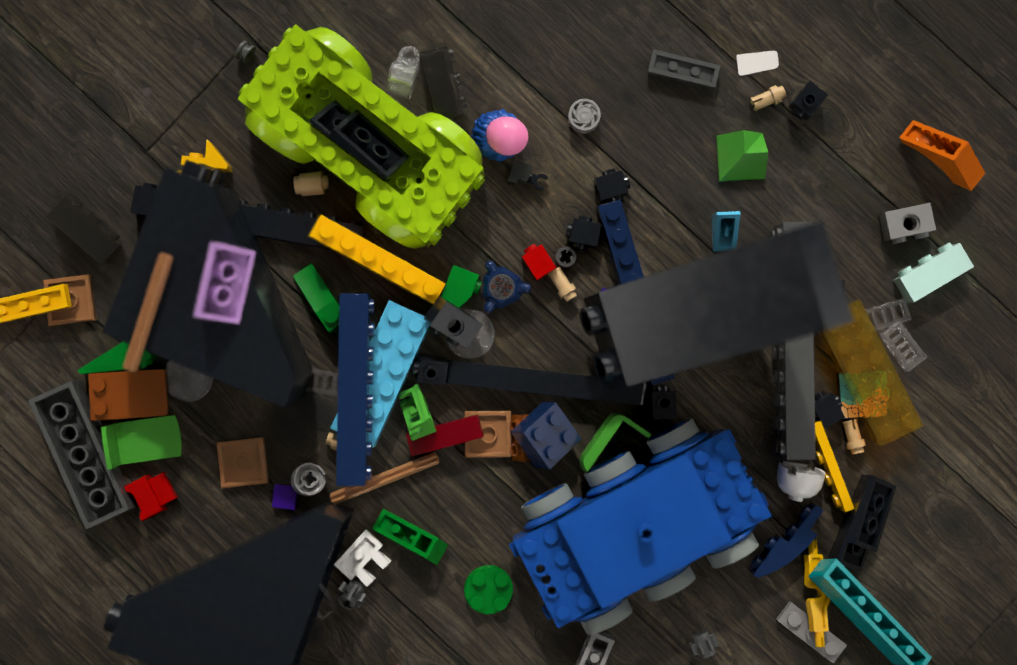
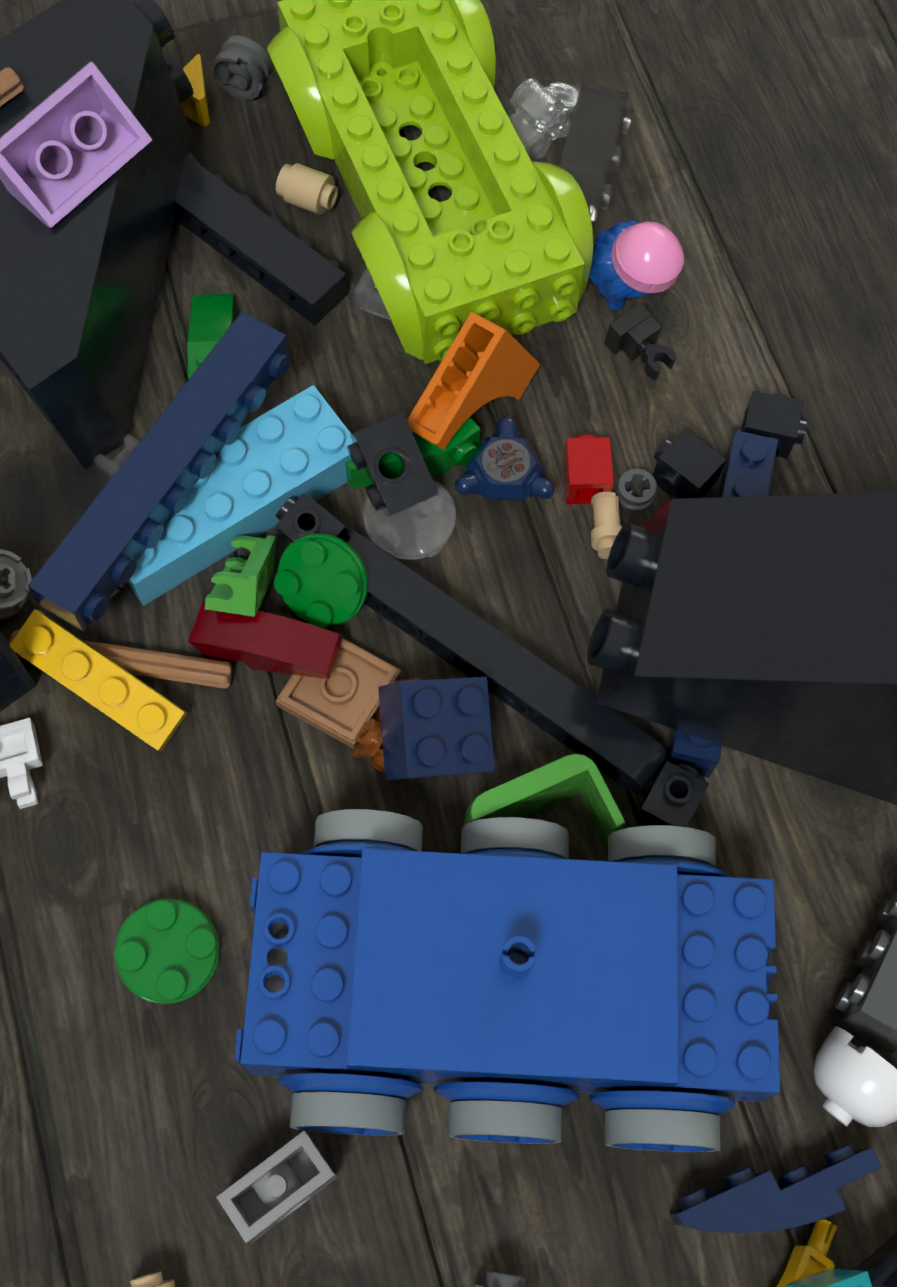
camera: 30 degrees right, 20 degrees down
yellow brick [308,215,445,304] -> none
black slope [309,100,410,183] -> none
green slope [372,509,448,565] -> none
light grey wheel [568,99,601,134] -> none
none -> yellow plate [9,609,188,751]
none -> dark grey wheel [210,35,273,100]
none -> green piece [274,533,368,628]
none -> orange arch [407,312,540,450]

